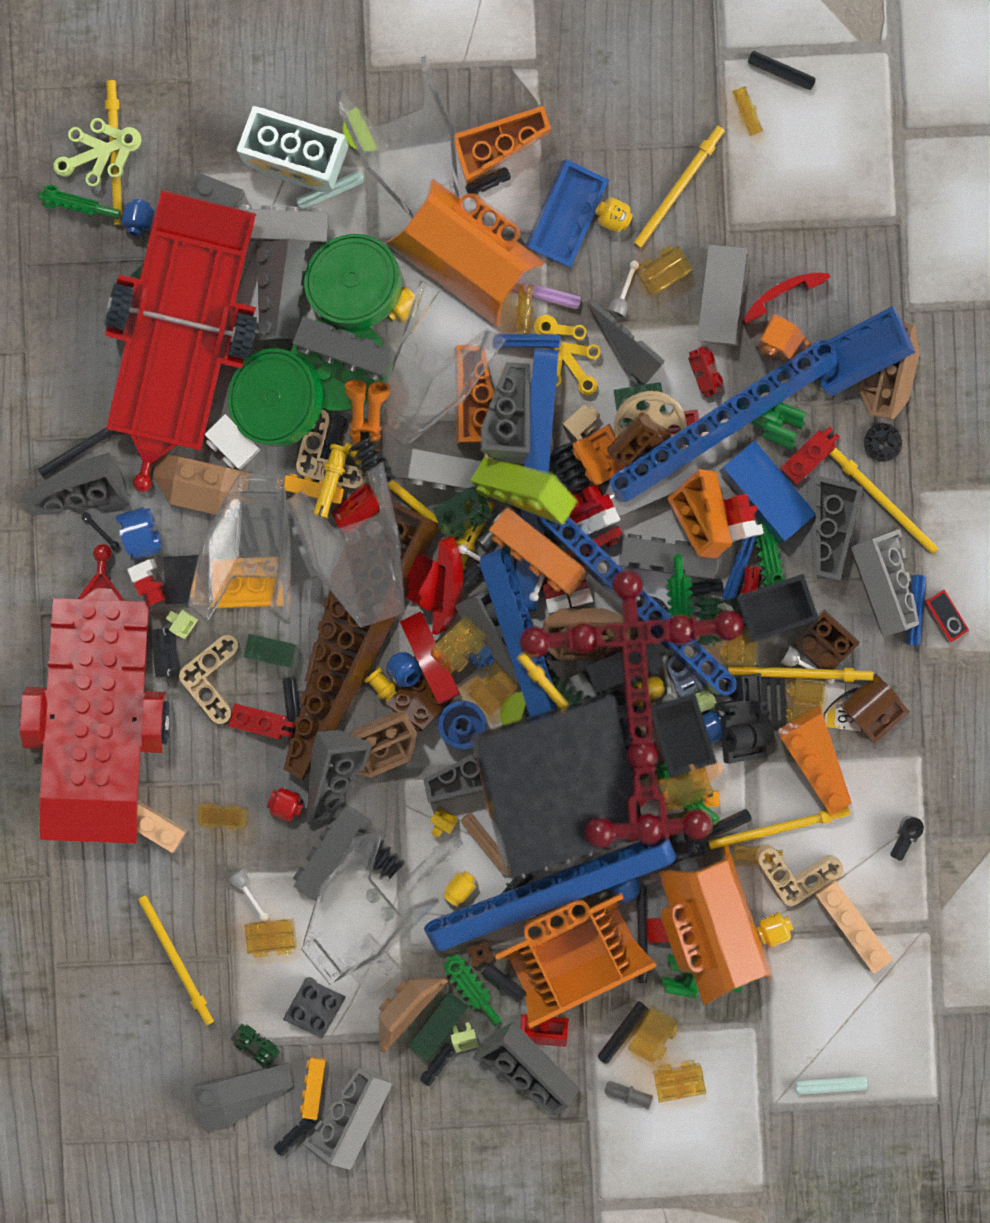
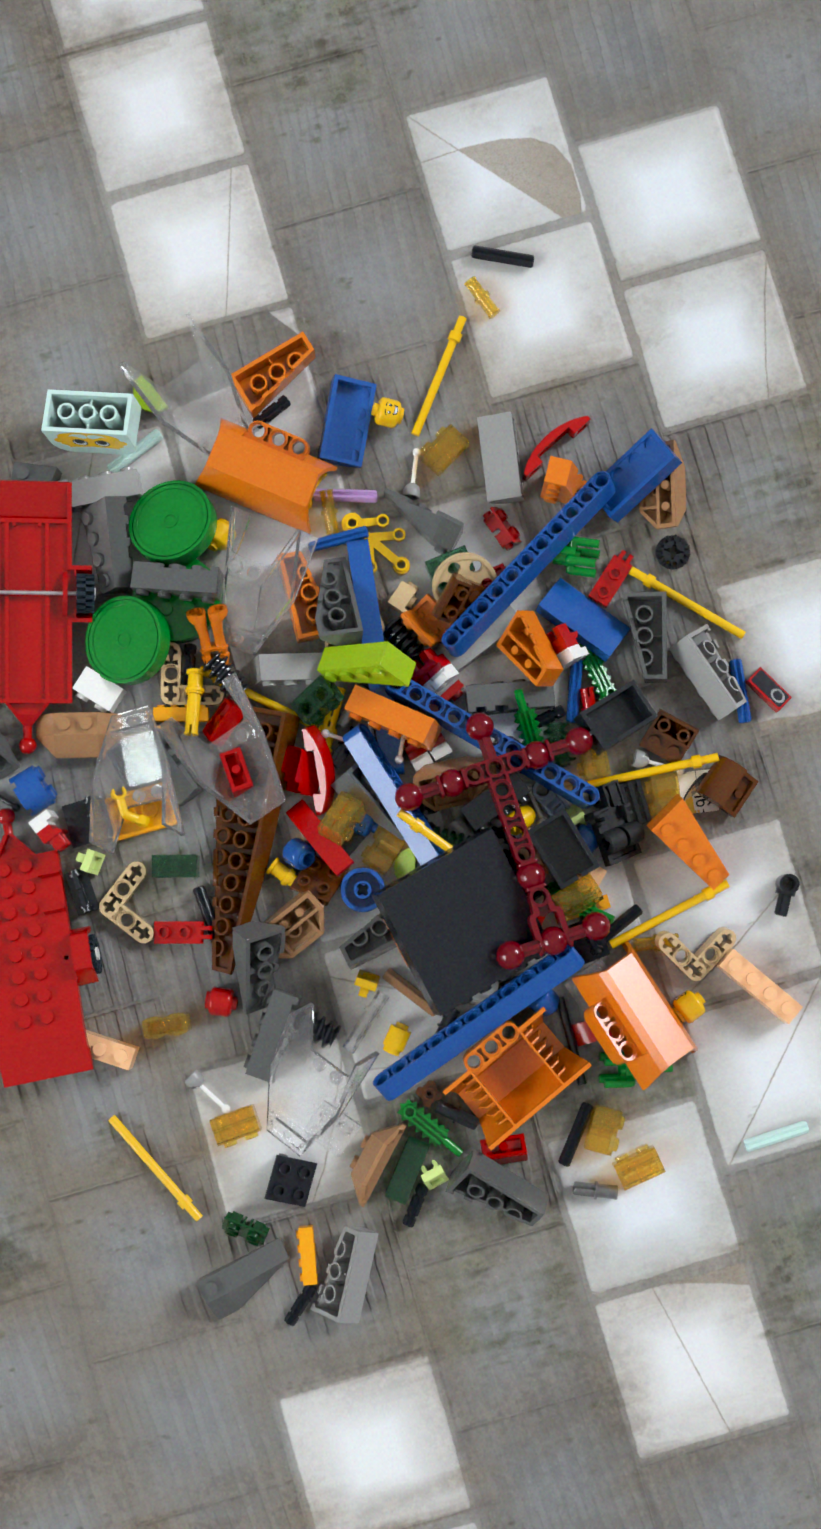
camera: 10 degrees left, 5 degrees down
none -> yellow arm [110,786,150,828]
none -> red slope [219,747,254,798]

